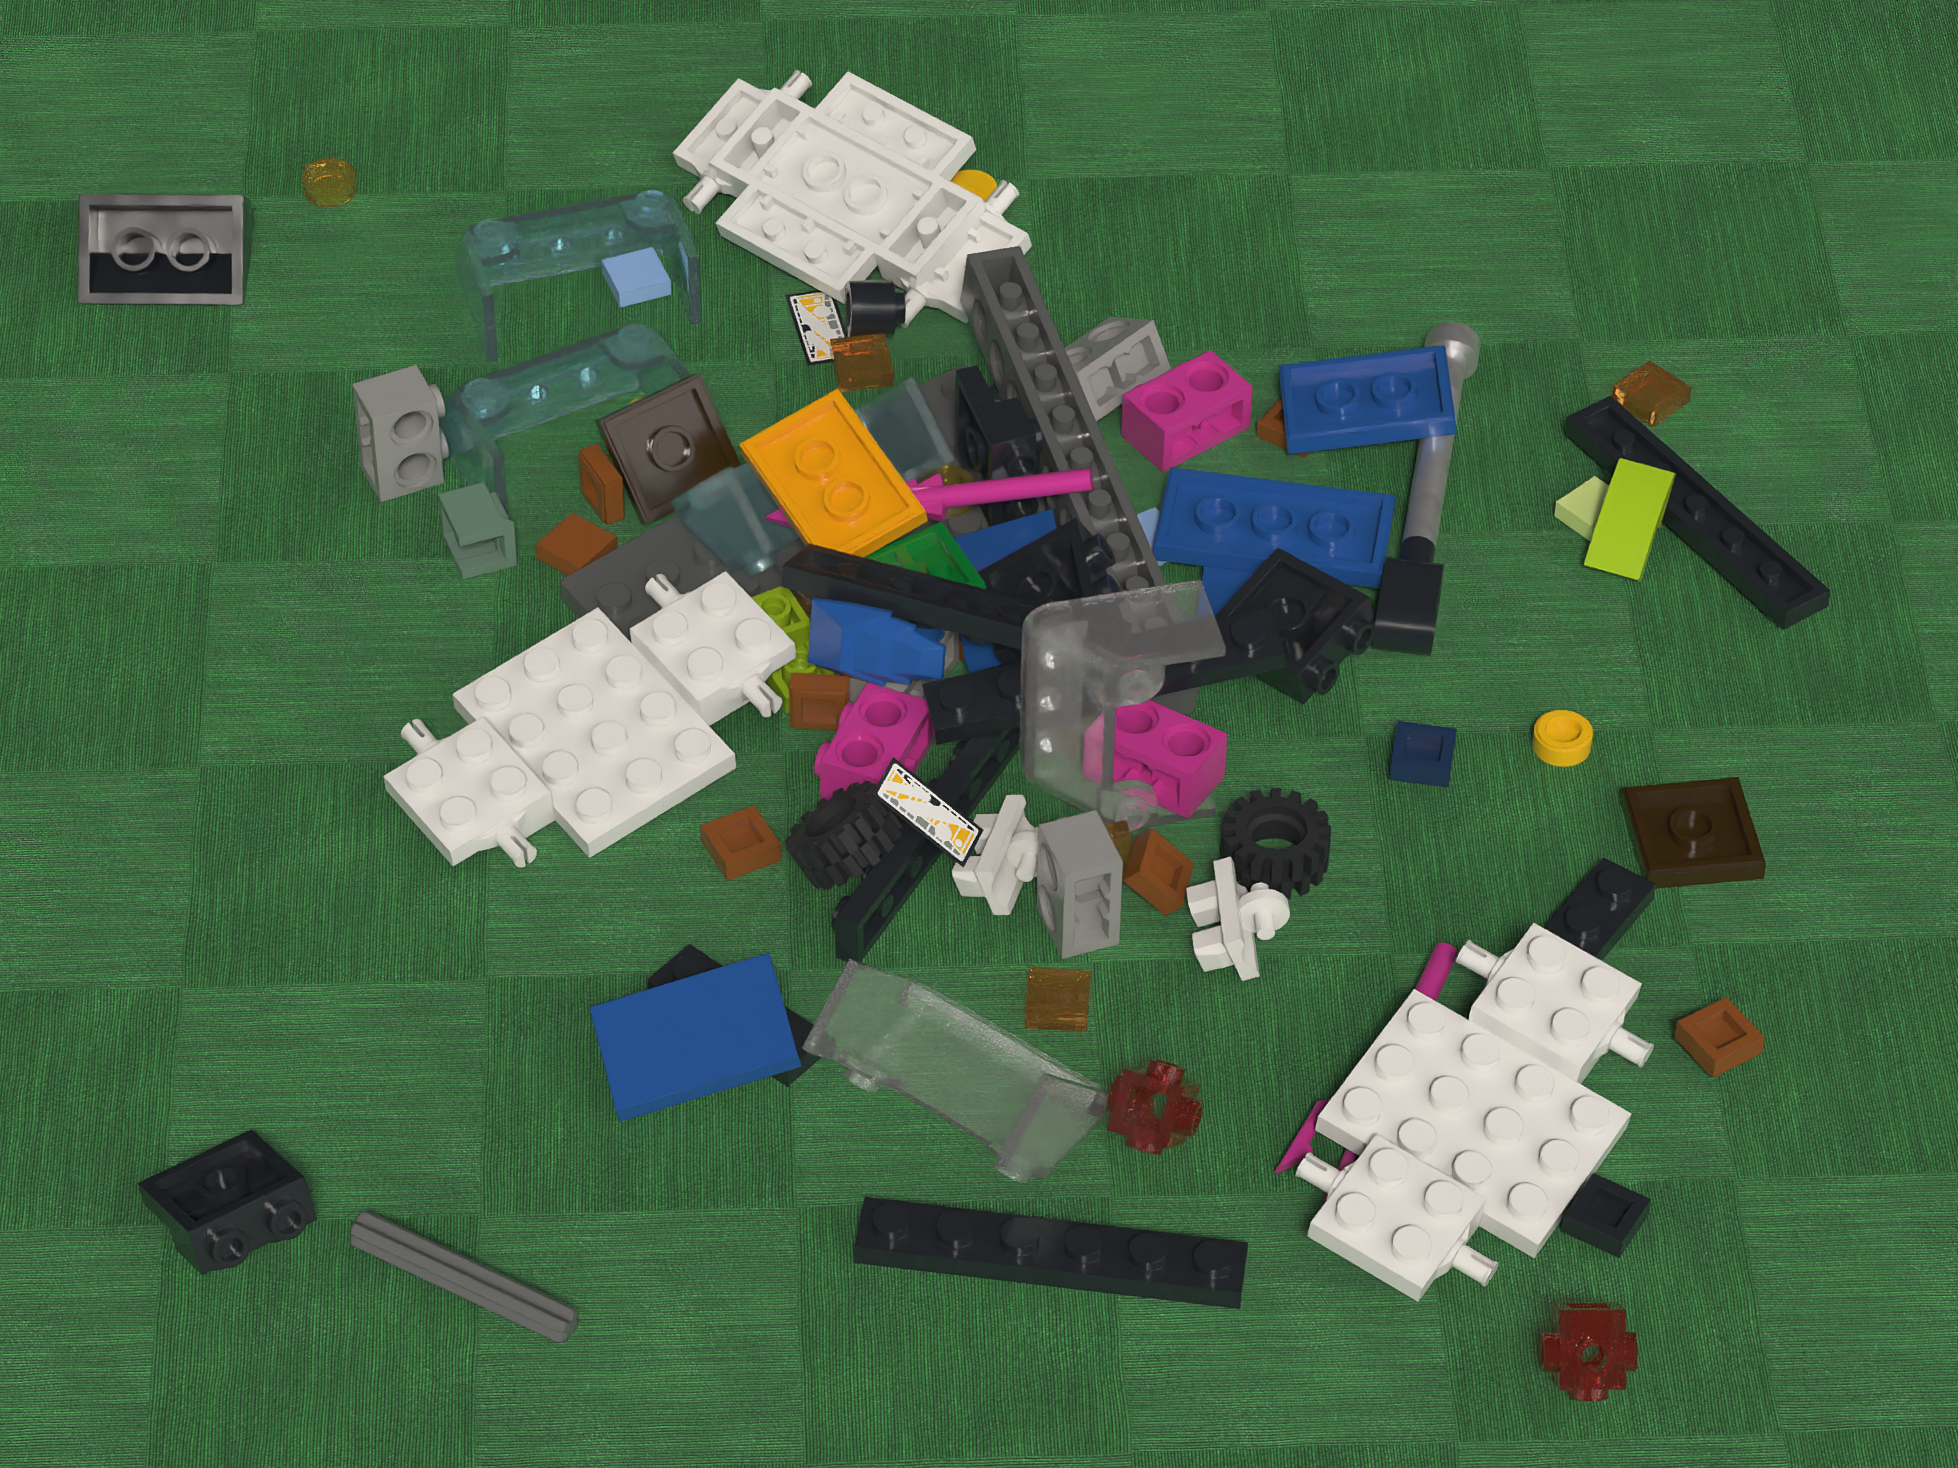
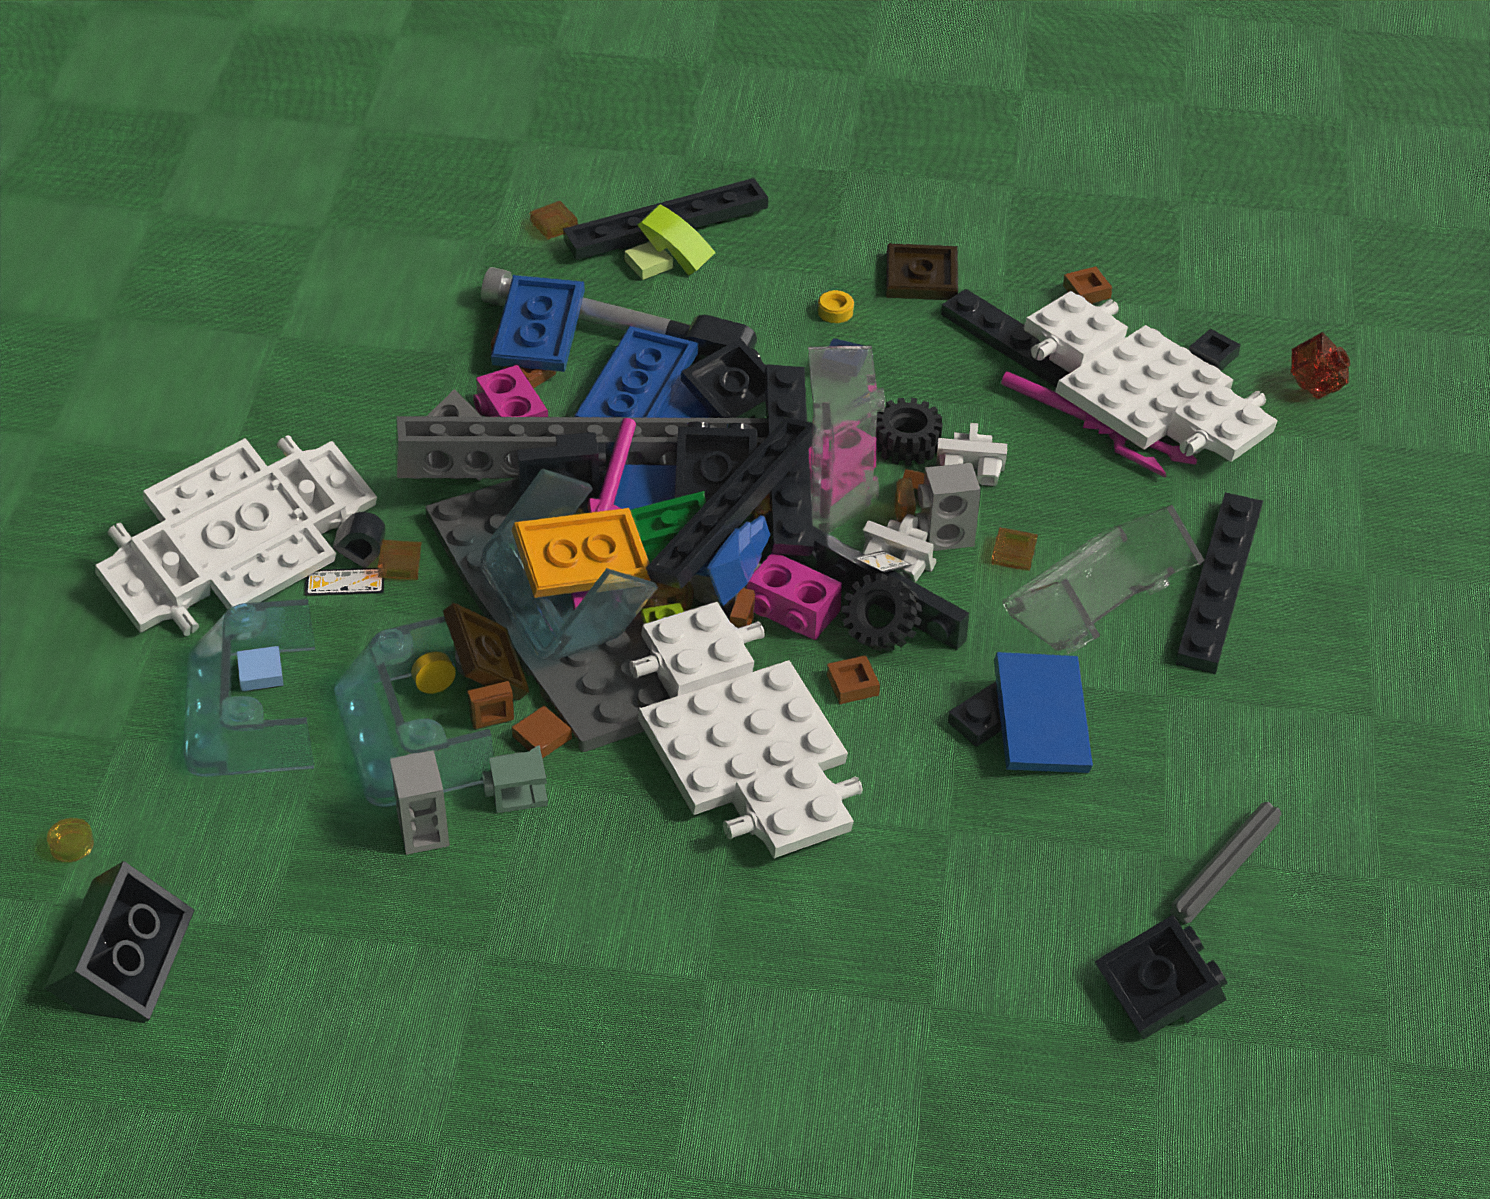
camera: 80 degrees left, 0 degrees up
clear red brick [1107,1058,1204,1155] -> none

